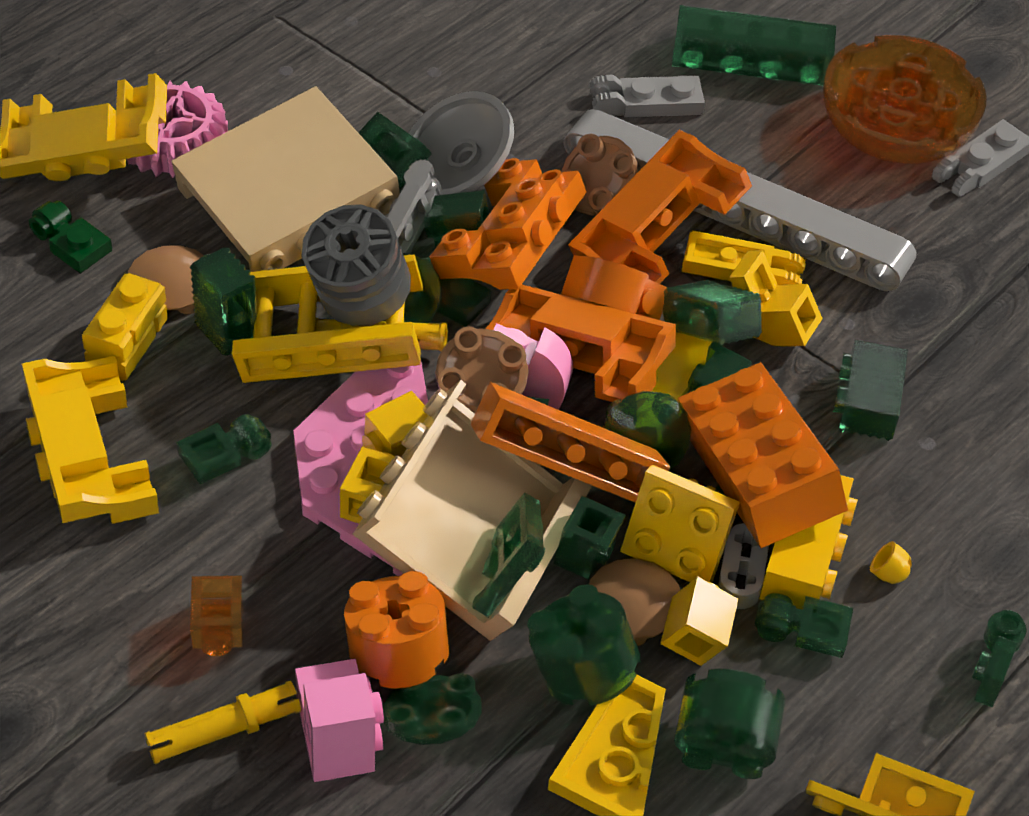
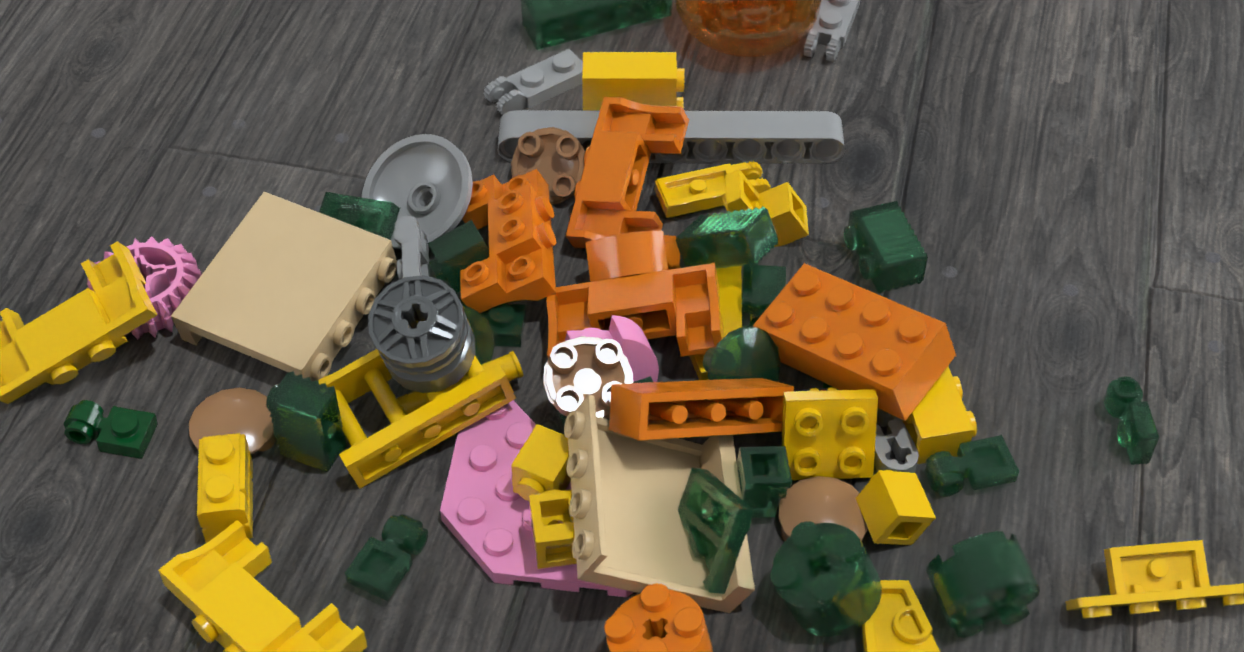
camera: 25 degrees left, 0 degrees up
yellow hinge [870,541,912,584] -> none
none -> yellow brick [582,52,684,111]

